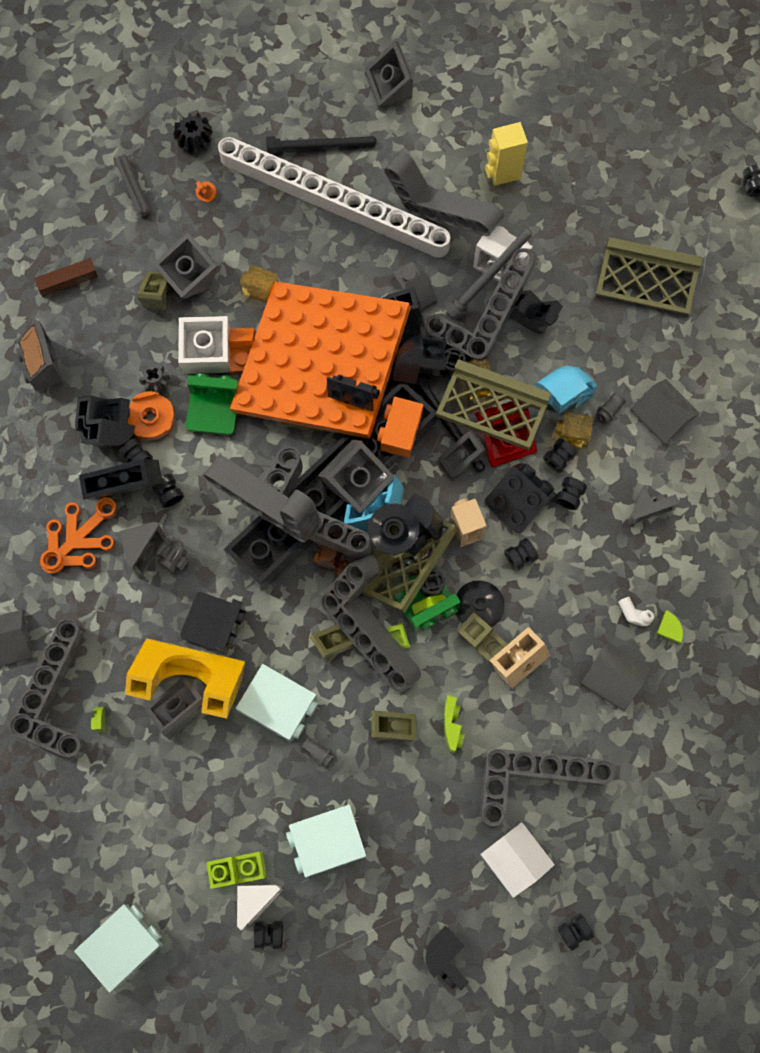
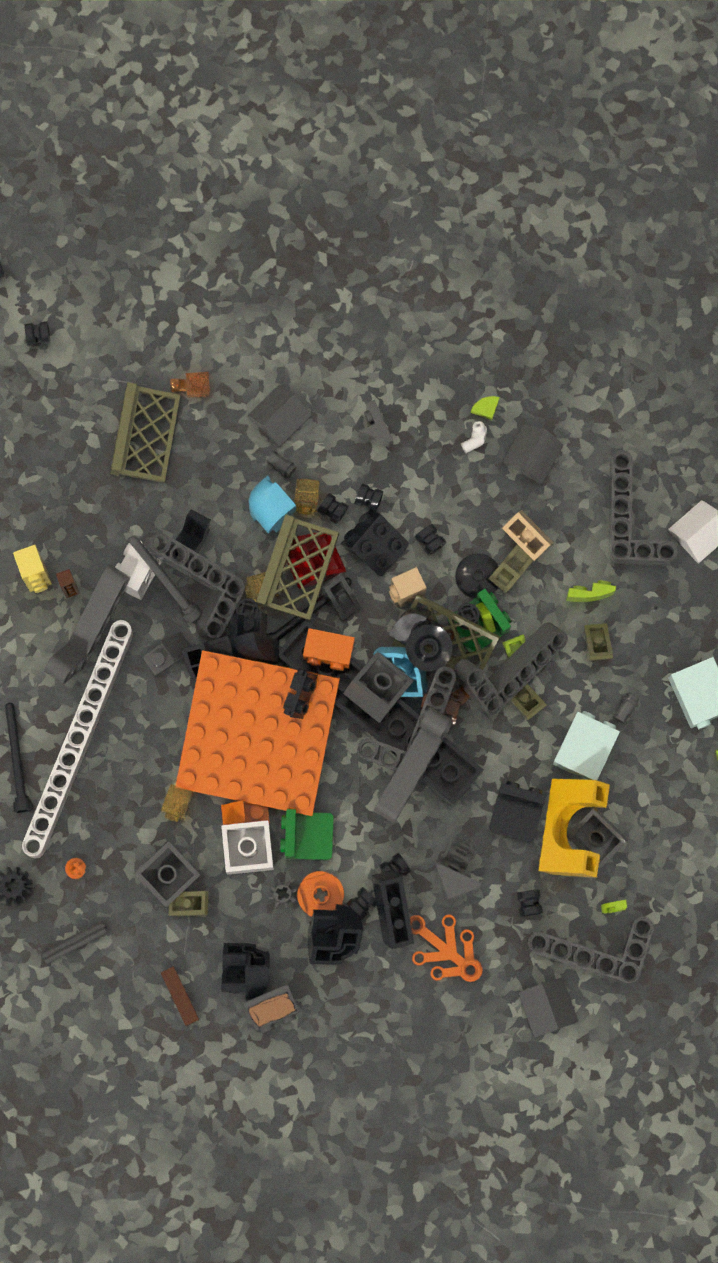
camera: 95 degrees left, 5 degrees up
none -> reddish brown piece [56,569,80,598]
none -> clear orange plate [170,372,210,397]
none -> black brick [221,943,270,1000]
none -> black wheel [517,890,543,916]

